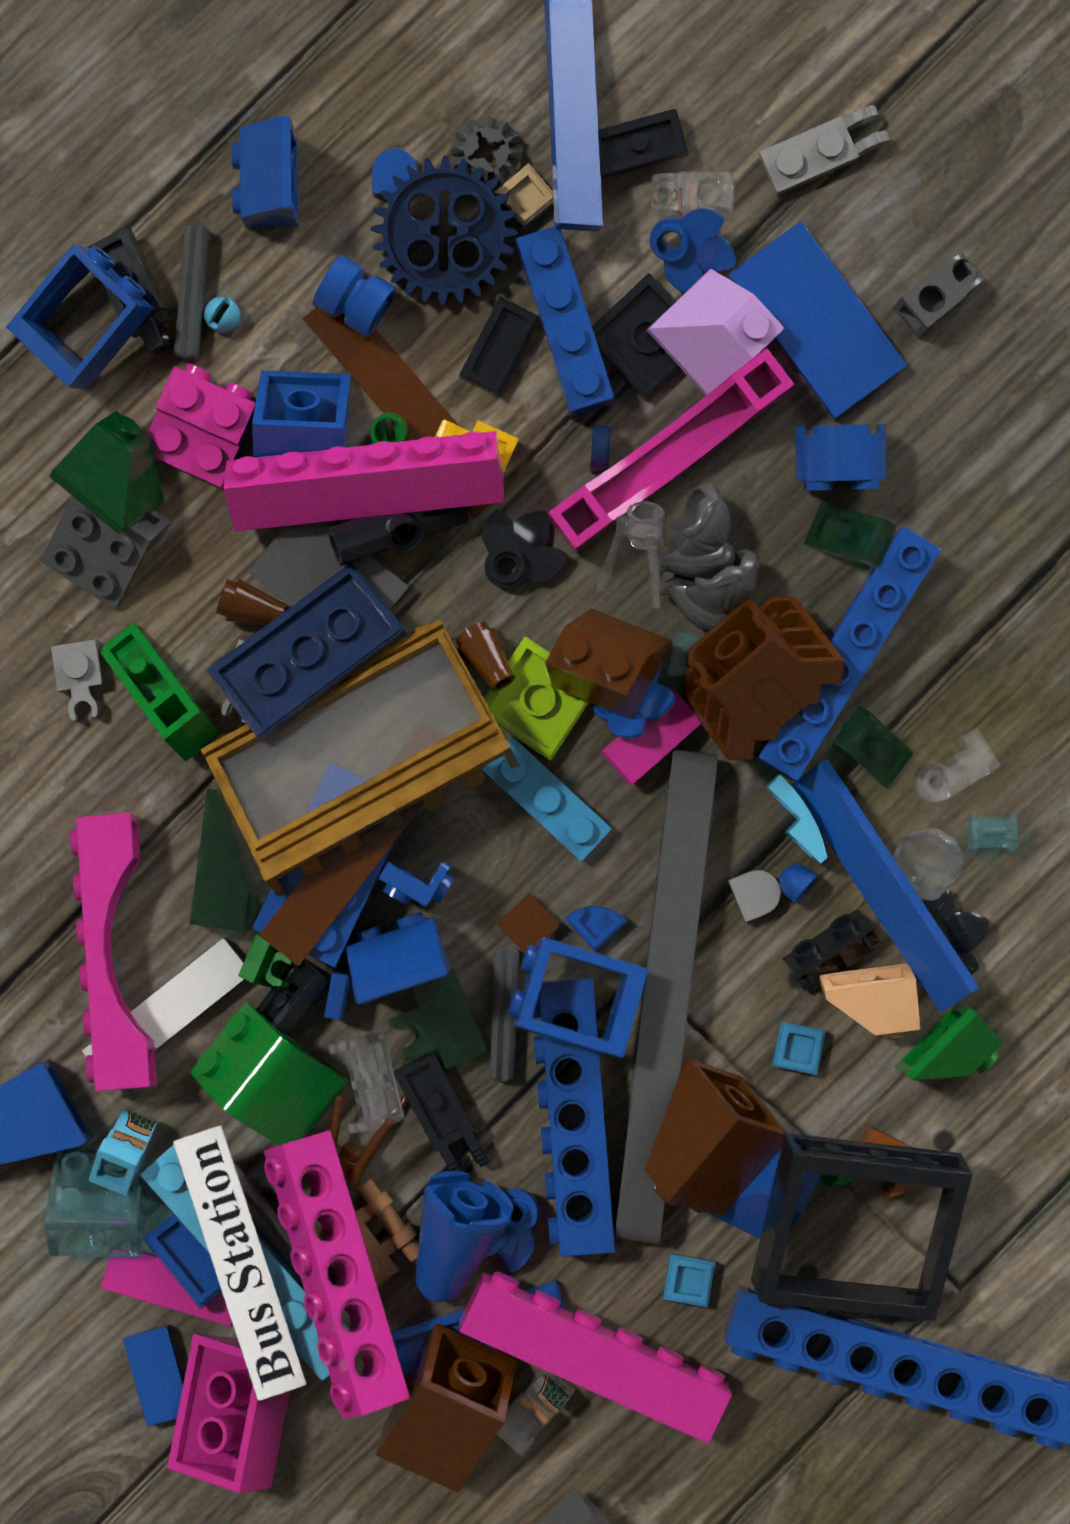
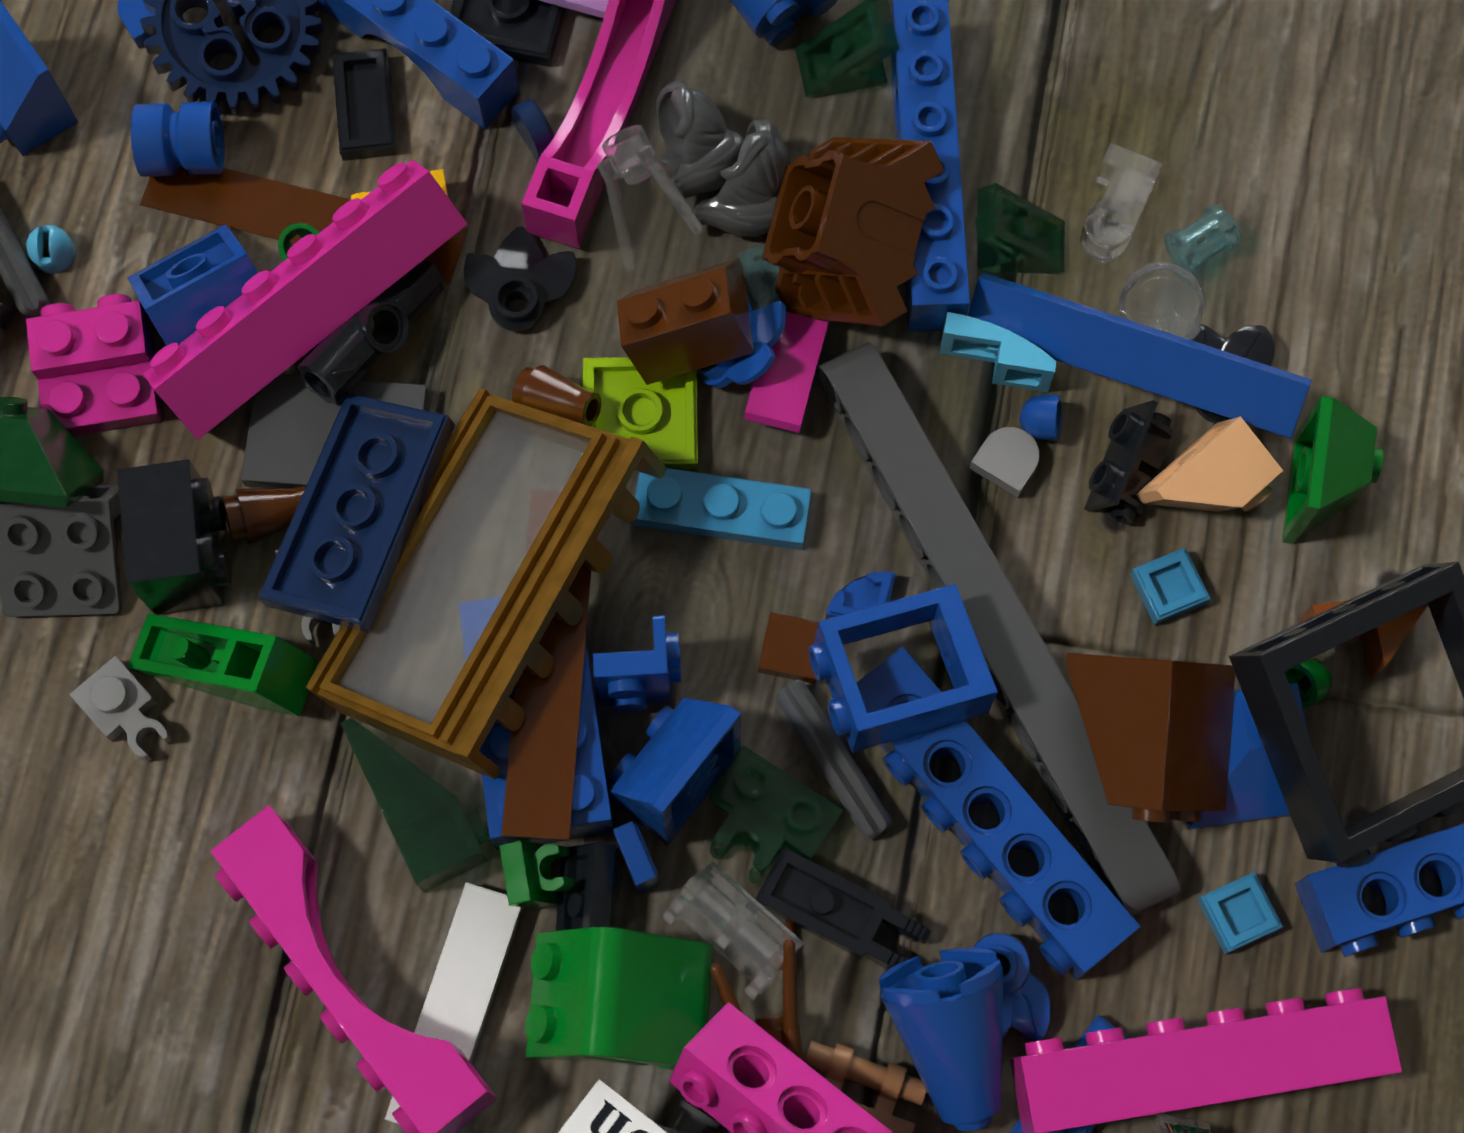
camera: 30 degrees left, 15 degrees down
none -> black brick [117,459,231,615]

